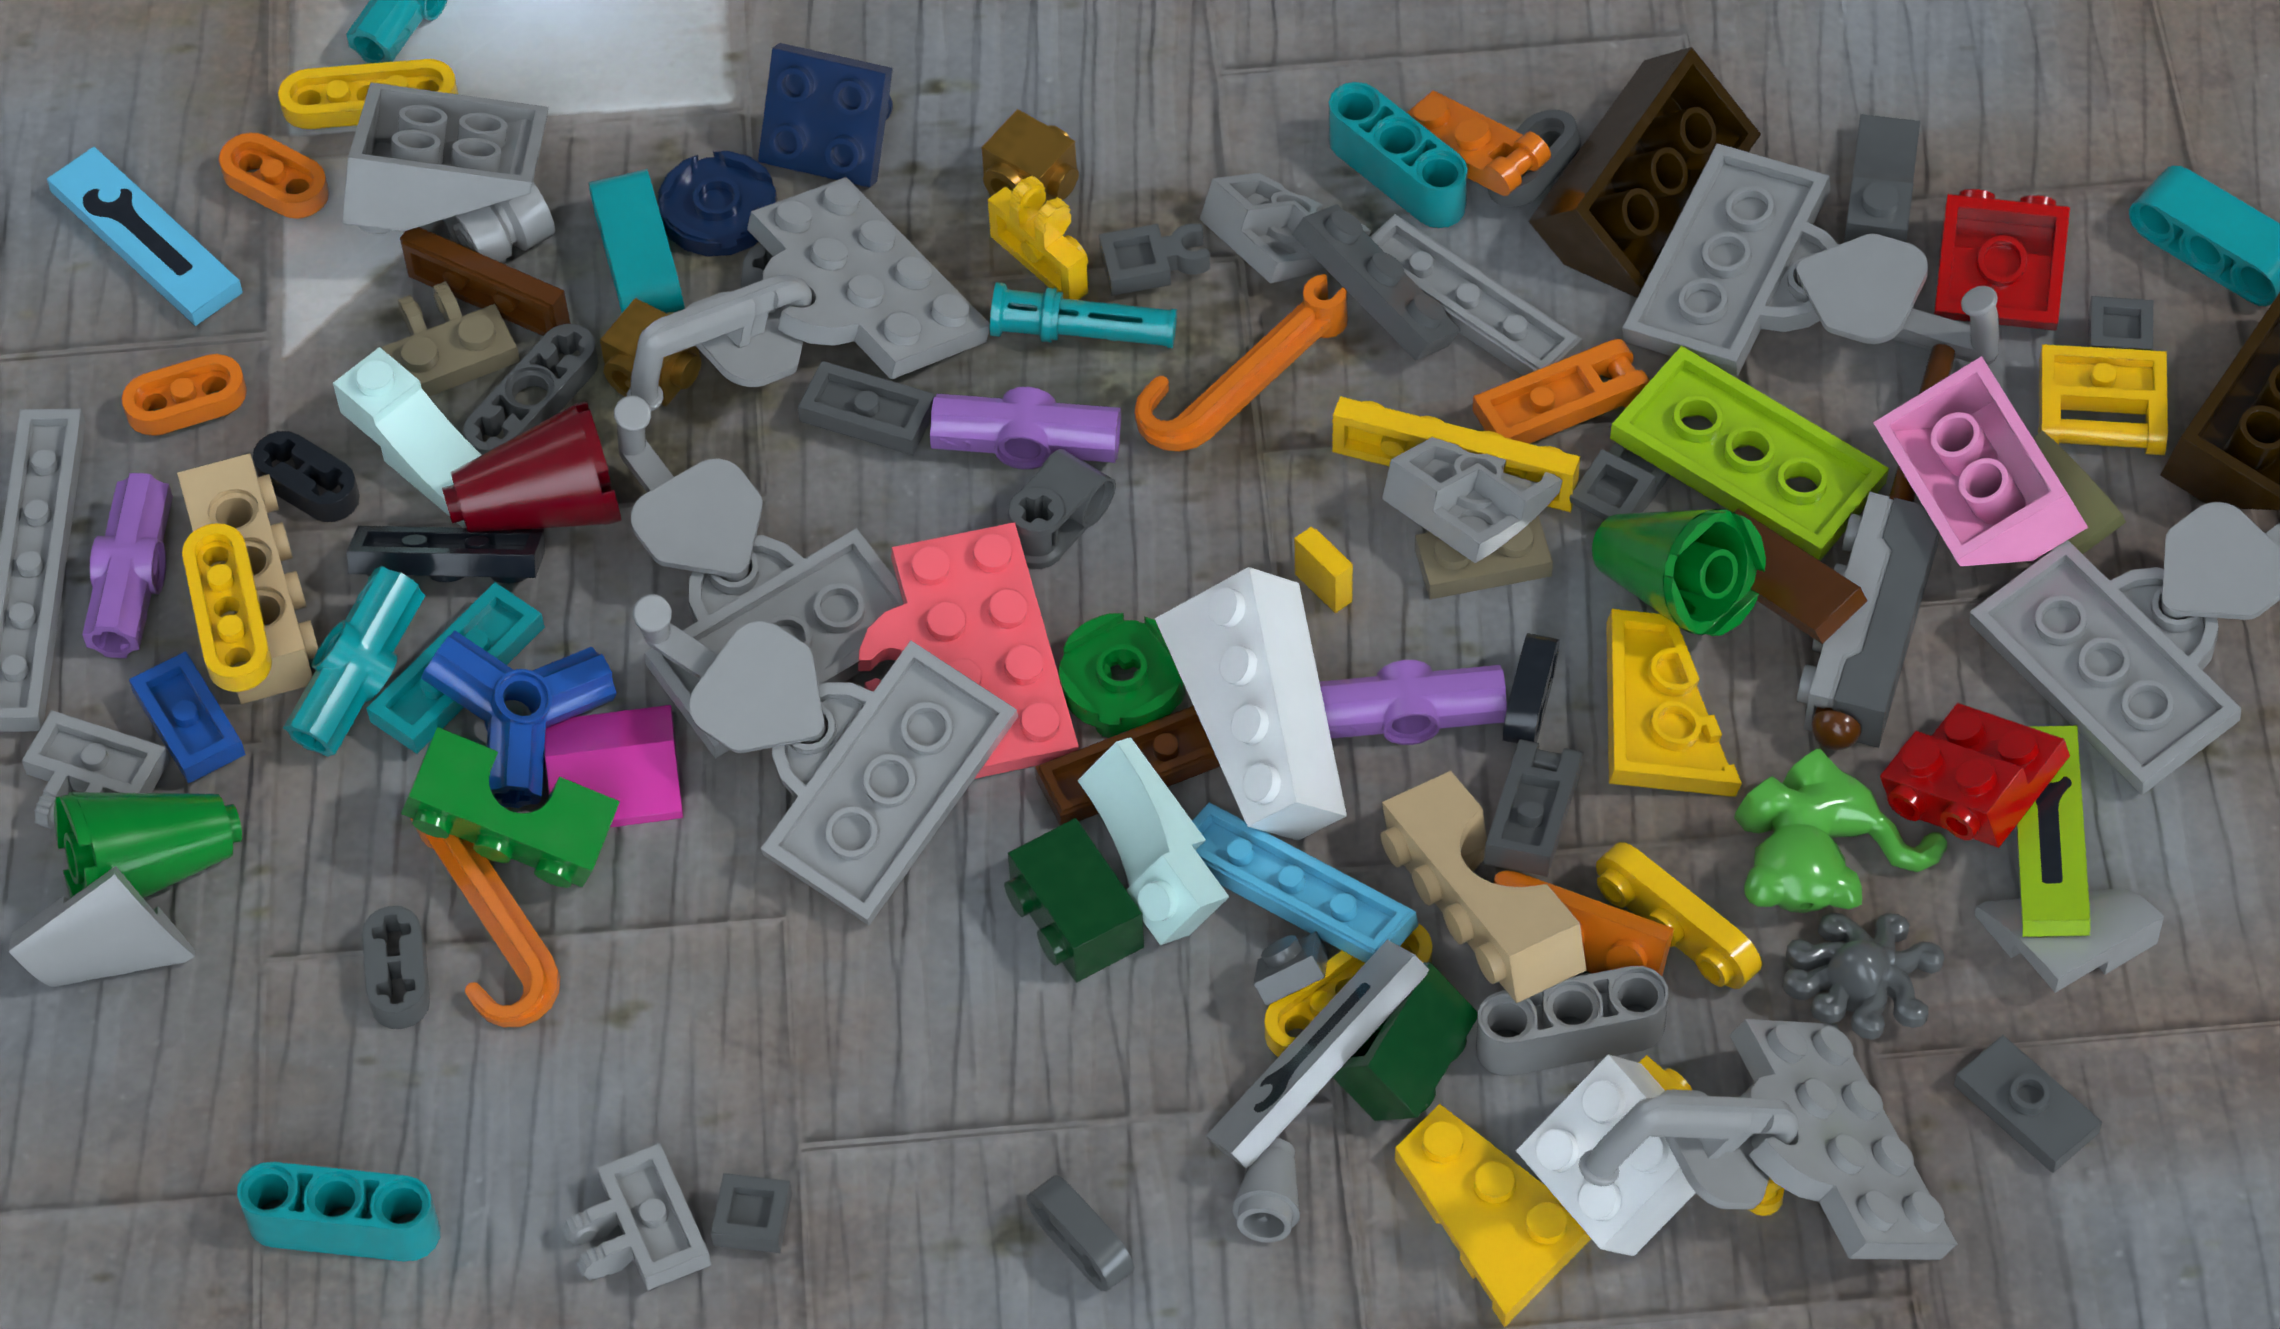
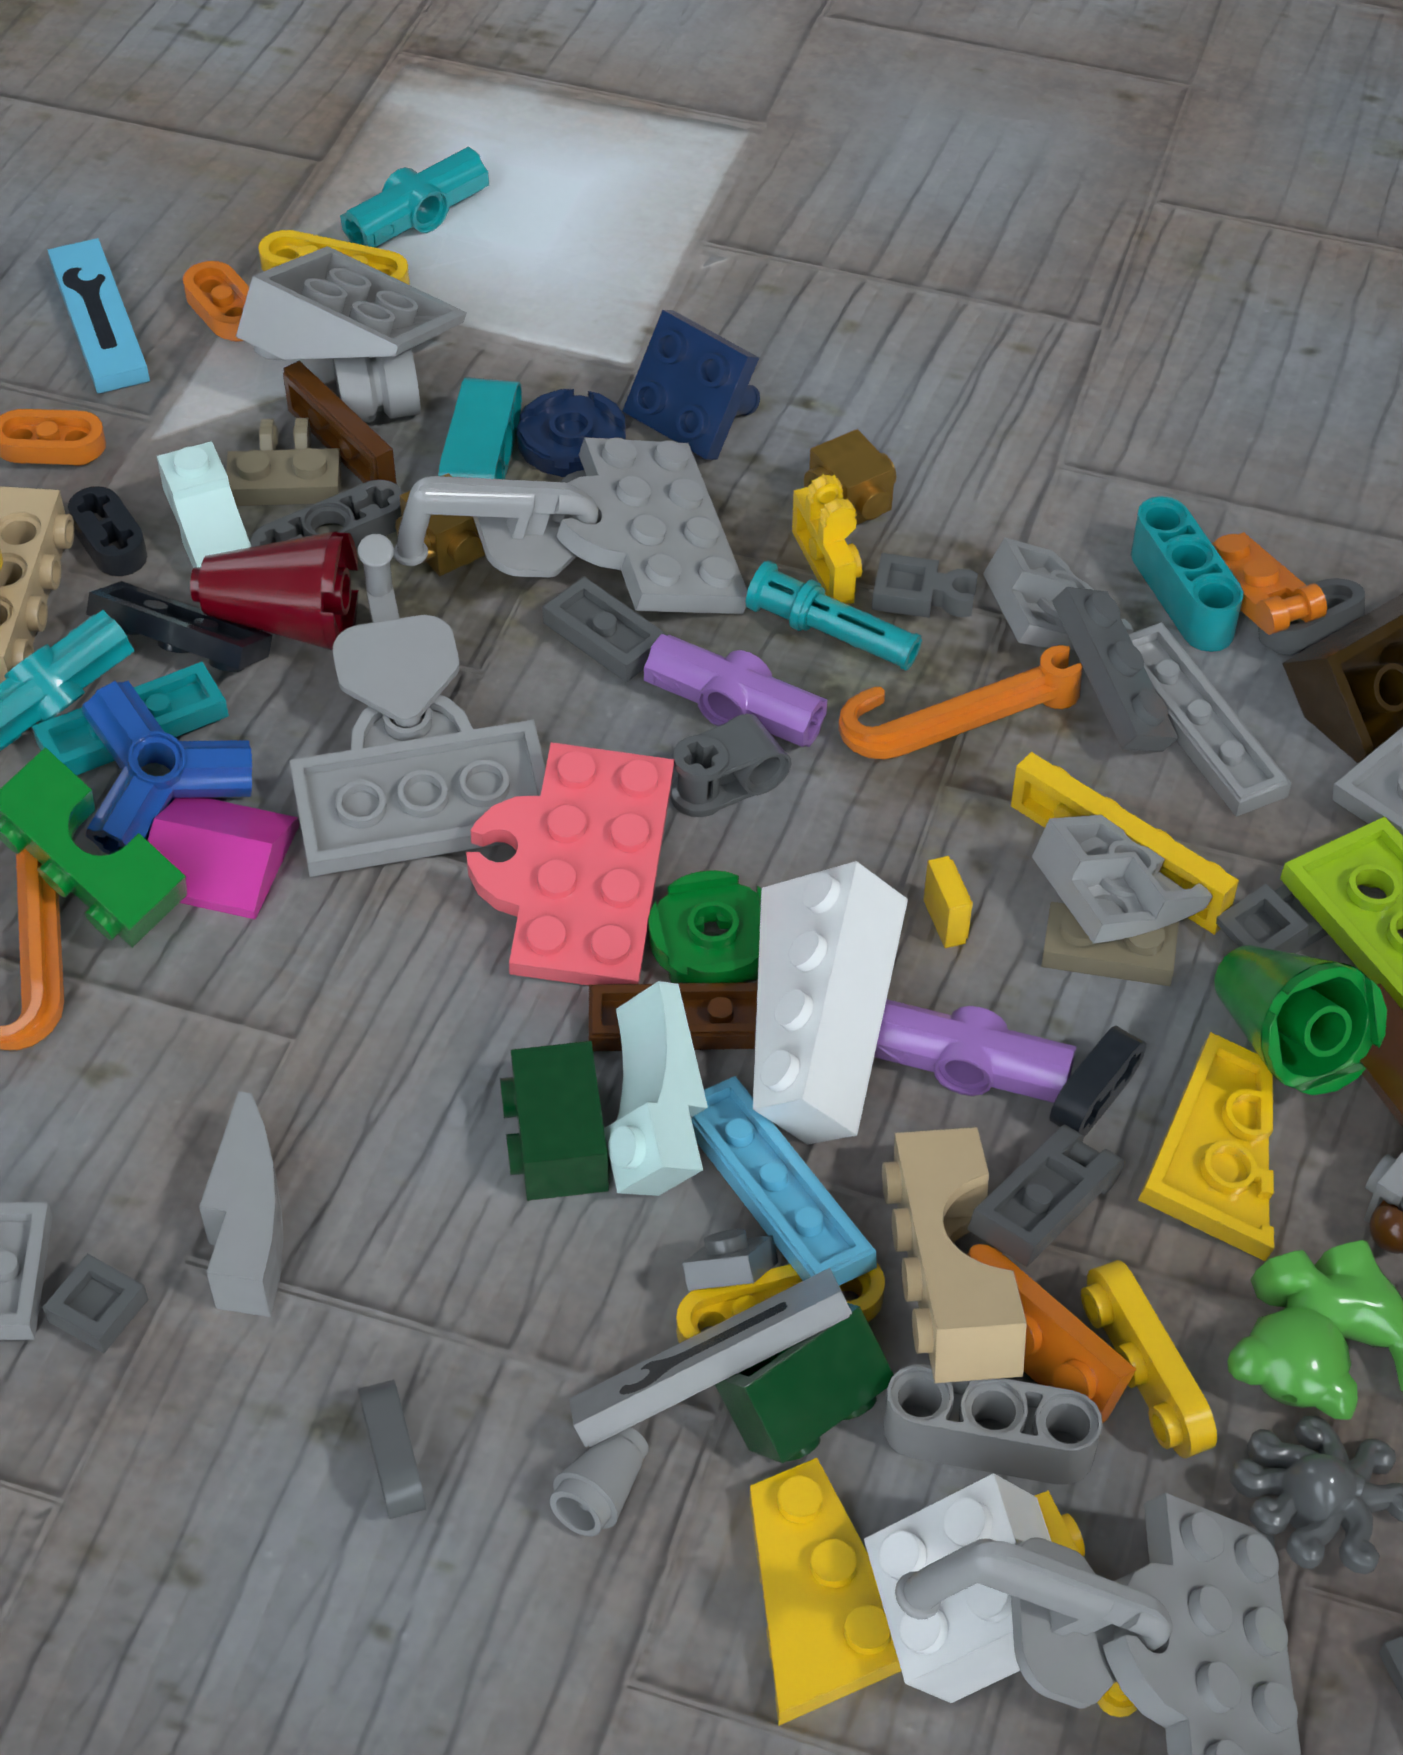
camera: 20 degrees right, 5 degrees down
light grey plate [633,594,1018,926] -> none
orange plate [1473,339,1650,444] -> none
none -> light grey slope [199,1091,284,1317]

